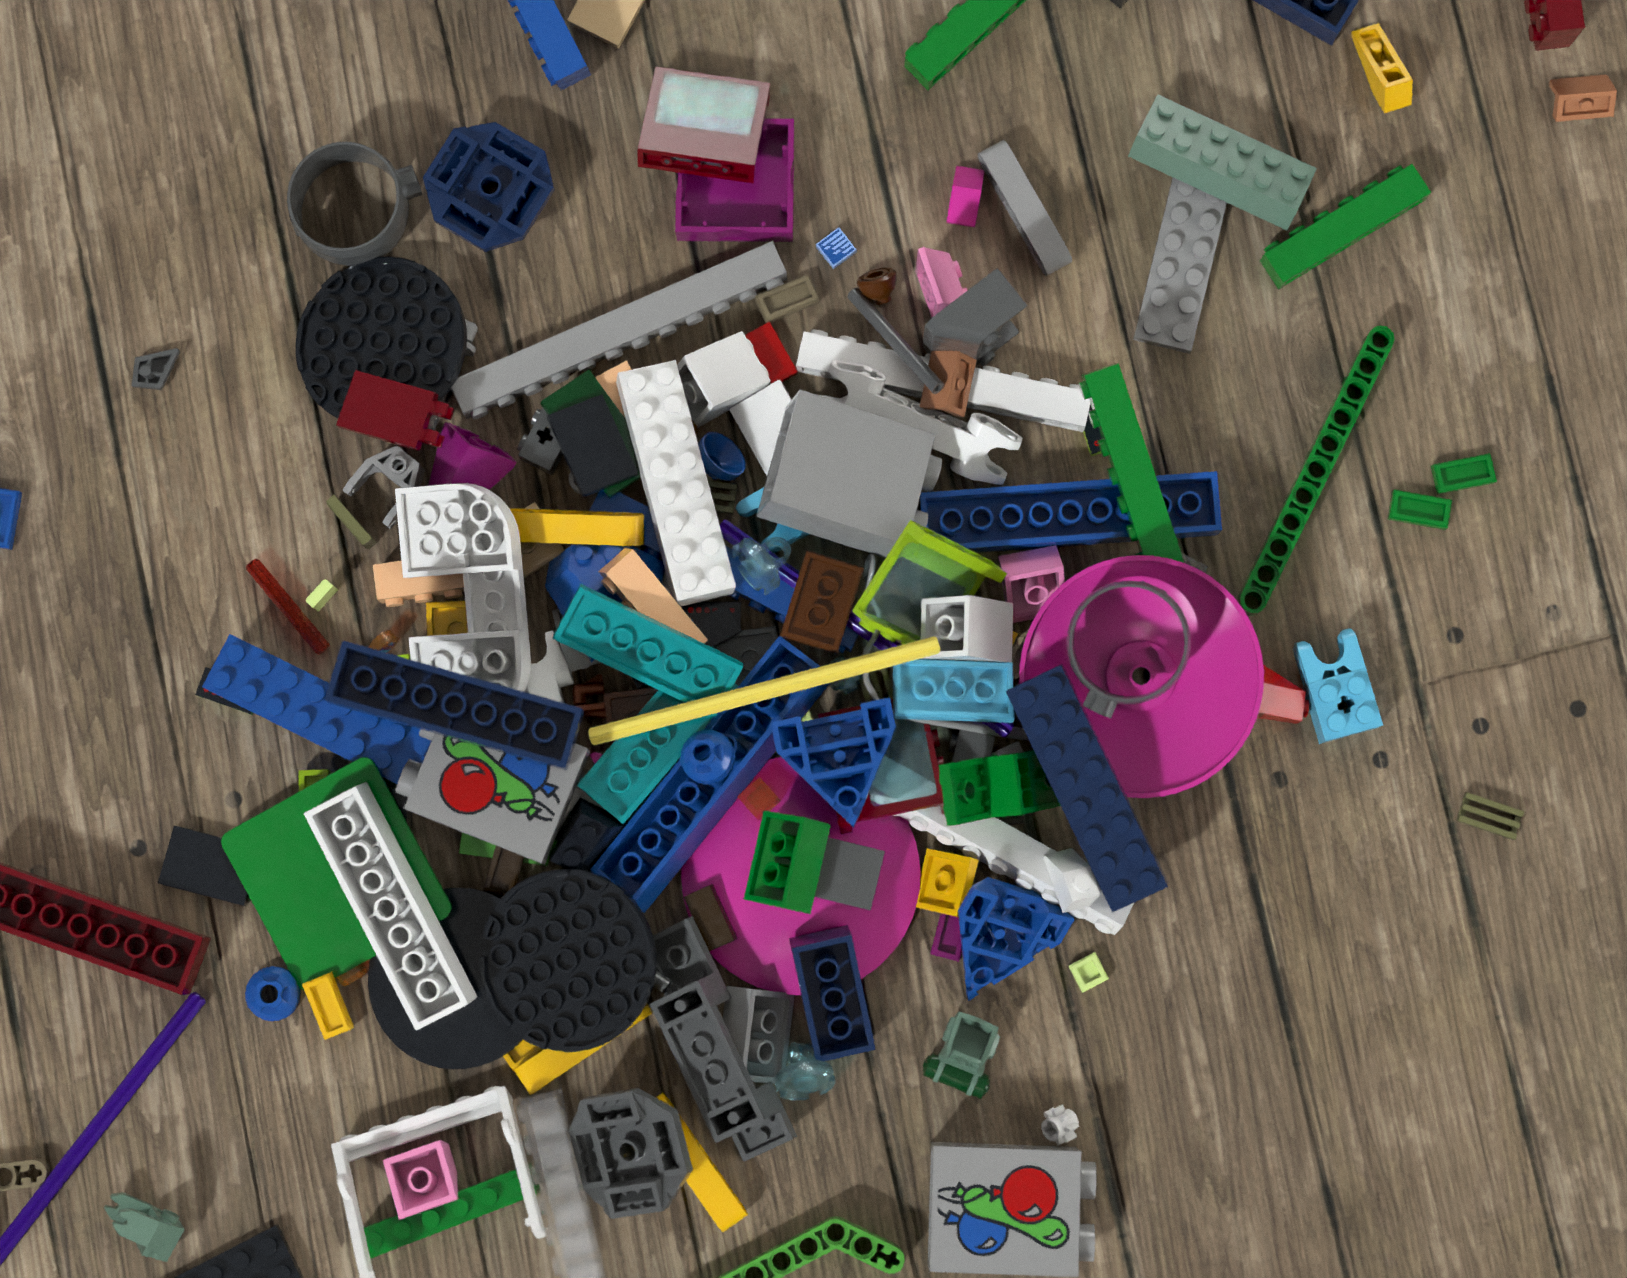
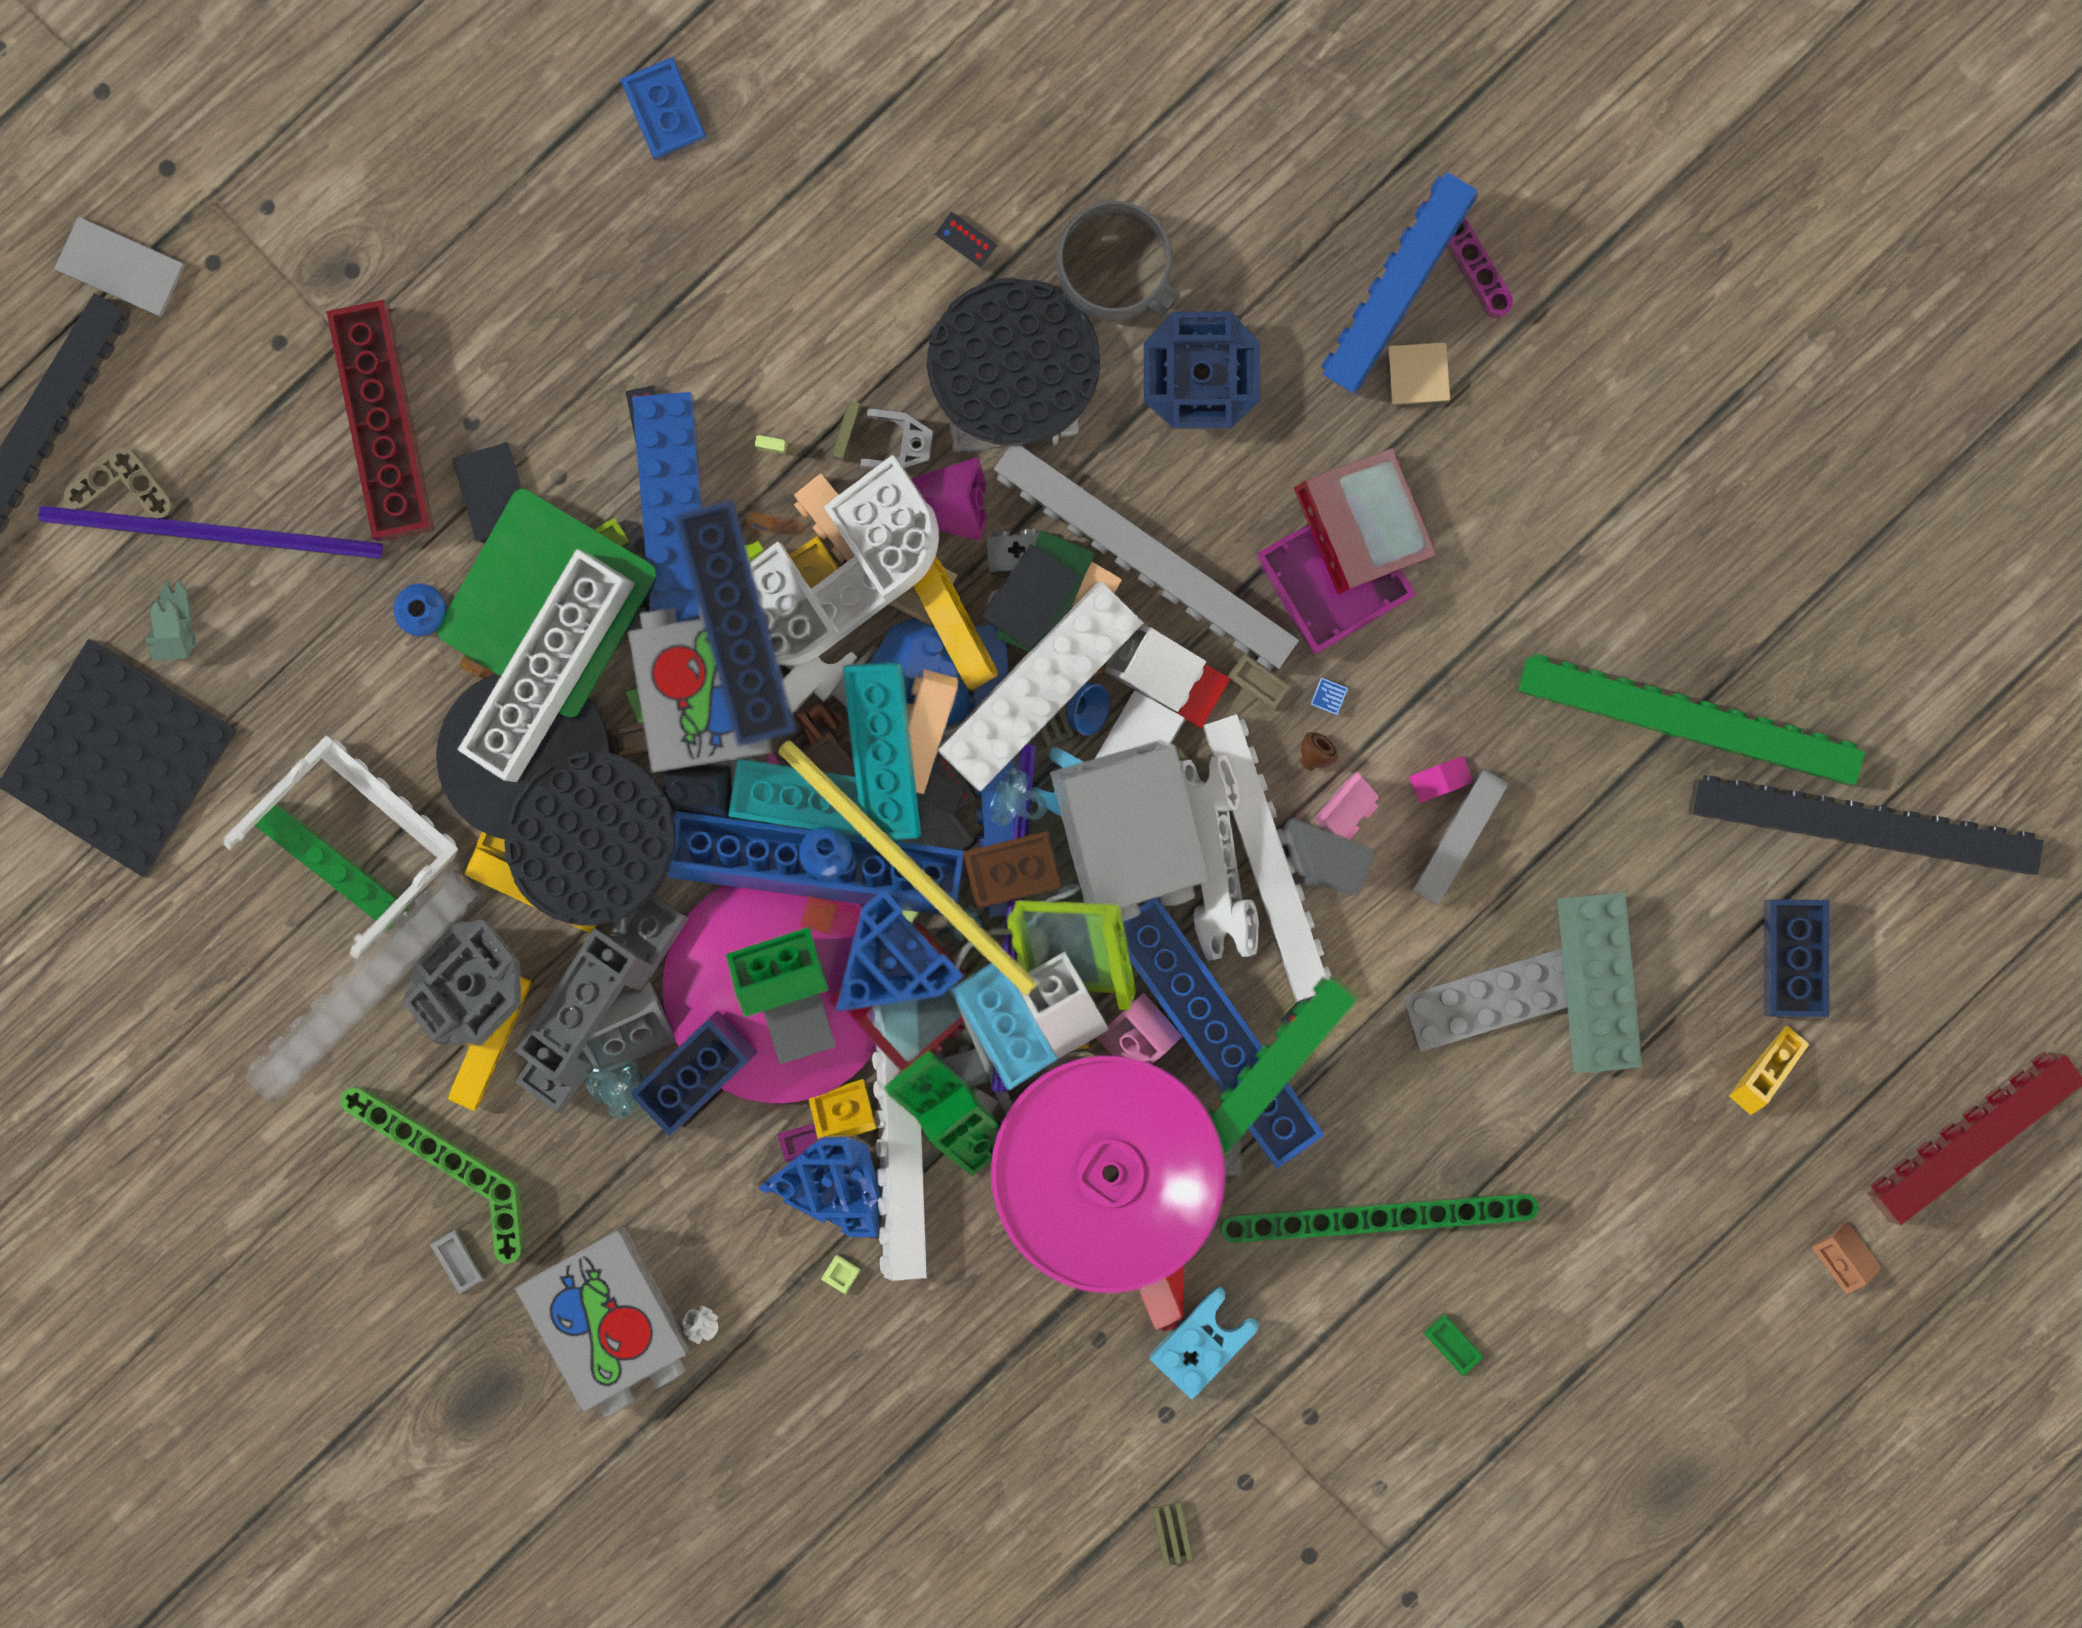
camera: 60 degrees right, 5 degrees up
dark grey piece [132,348,180,390] -> none
clear red axle [246,558,330,655] -> none
yellow tile [302,972,354,1040] -> none
dark red tile [336,370,455,451] -> none
bright pink slope [383,1140,458,1220] -> none
dark brown tile [684,884,738,952] -> none
dark grey piece [847,288,944,394] -> none
nougat panel [920,351,977,417] -> none
sand green piece [922,1011,1000,1099] -> none
dark blue brick [1006,664,1169,913] -> none
white slope [1043,848,1100,913] -> none
dark grey cylinder [1066,581,1191,719] -> none
green brick [1260,164,1432,290] -> none
green tile [1387,489,1452,530] -> none
none -> black tile [934,211,998,270]

